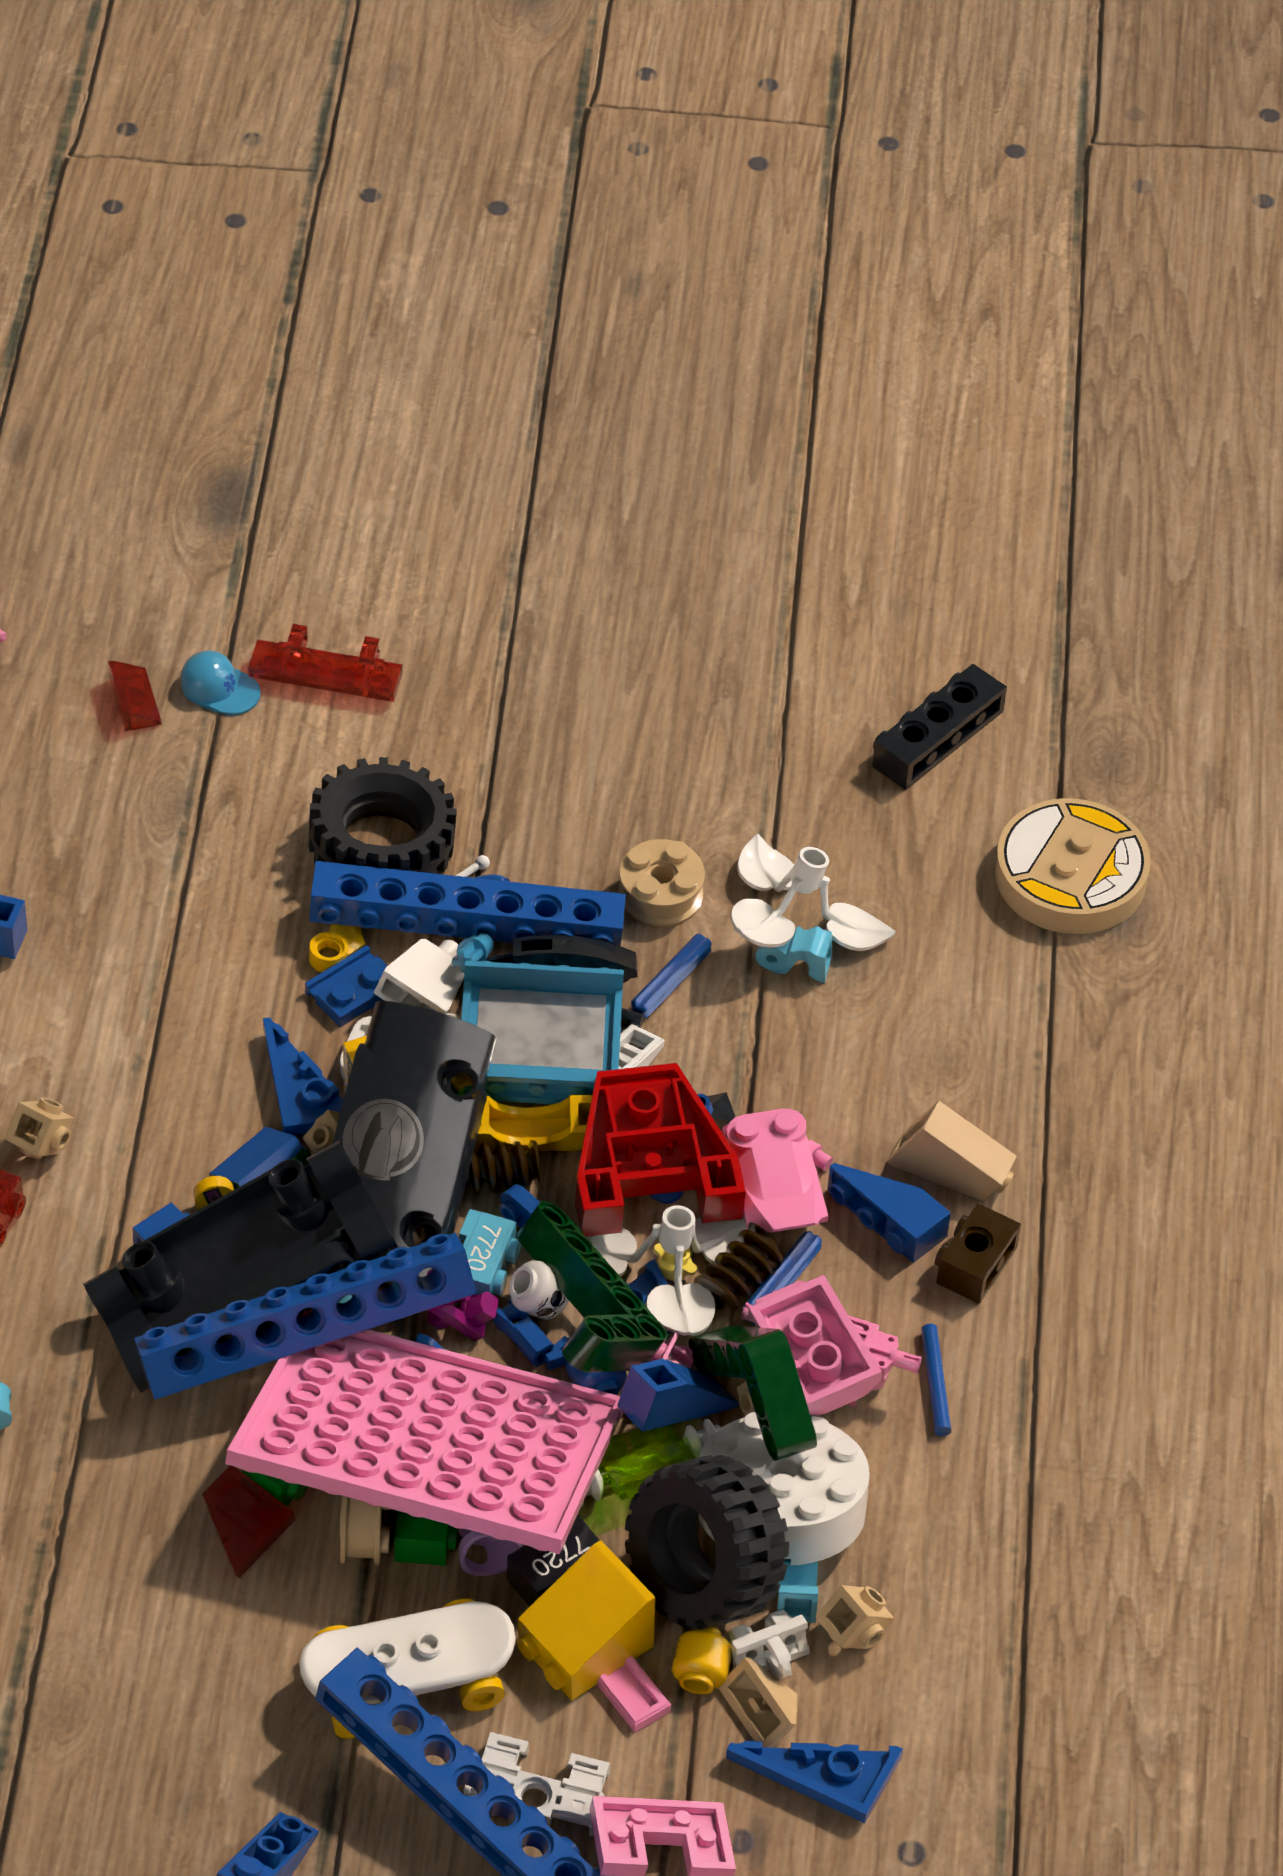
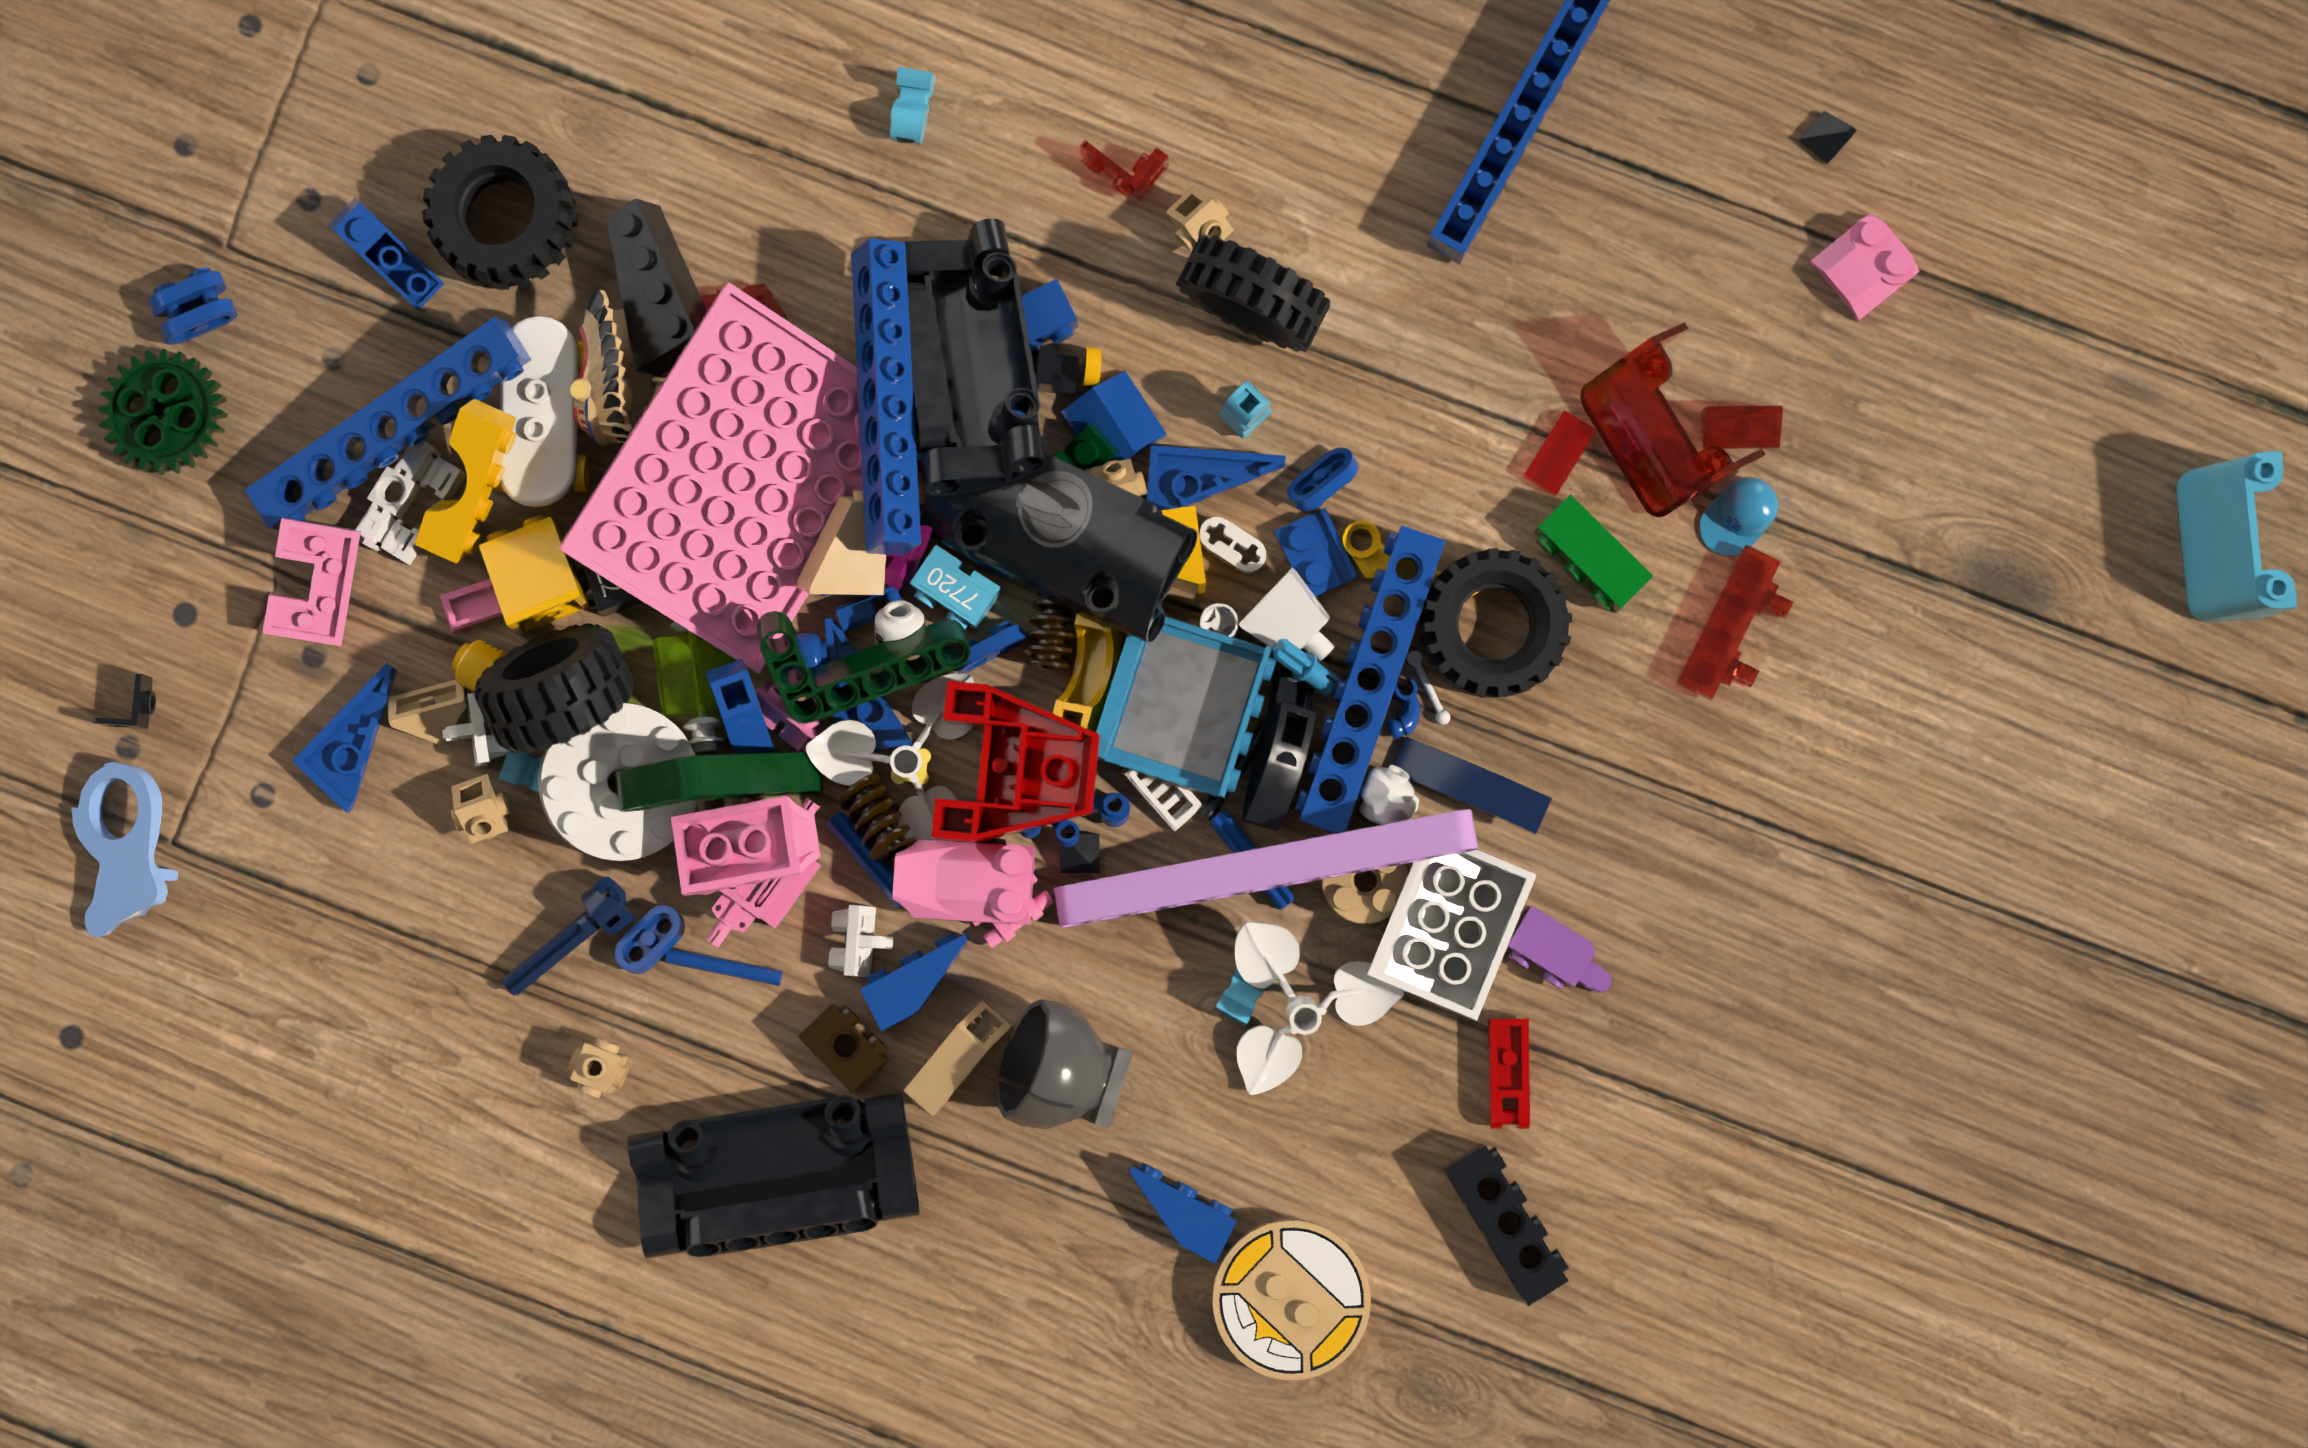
camera: 110 degrees right, 35 degrees up
none -> yellow arch [414,398,517,564]
none -> black tyre [422,135,578,290]
none -> dark blue piece [501,876,635,996]
none -> tan brick [568,1038,629,1098]
none -> tan piece [570,290,655,446]
none -> black wedge [606,199,707,376]
none -> blue plate [615,905,685,974]
none -> black panel [627,1093,919,1259]
none -> tan slope [797,490,886,595]
none -> white hips [828,905,893,977]
none -> dark grey plate [997,999,1133,1129]
none -> lavender beam [1053,809,1479,928]
none -> blue slope [1129,1162,1237,1264]
none -> black tyre [1176,235,1331,352]
none -> medium azure leg [1218,380,1273,439]
none -> blue plate [1287,448,1359,511]
none -> white head [1359,765,1419,825]
none -> white slope [1367,850,1537,1021]
none -> dark blue slope [1393,737,1552,835]
none -> red plate [1488,1019,1530,1129]
none -> medium lavender hinge [1507,906,1613,993]
none -> clear red tile [1523,410,1597,497]
none -> green brick [1534,494,1653,613]
none -> clear red windscreen [1580,322,1766,517]
none -> medium azure windscreen [2176,451,2297,623]

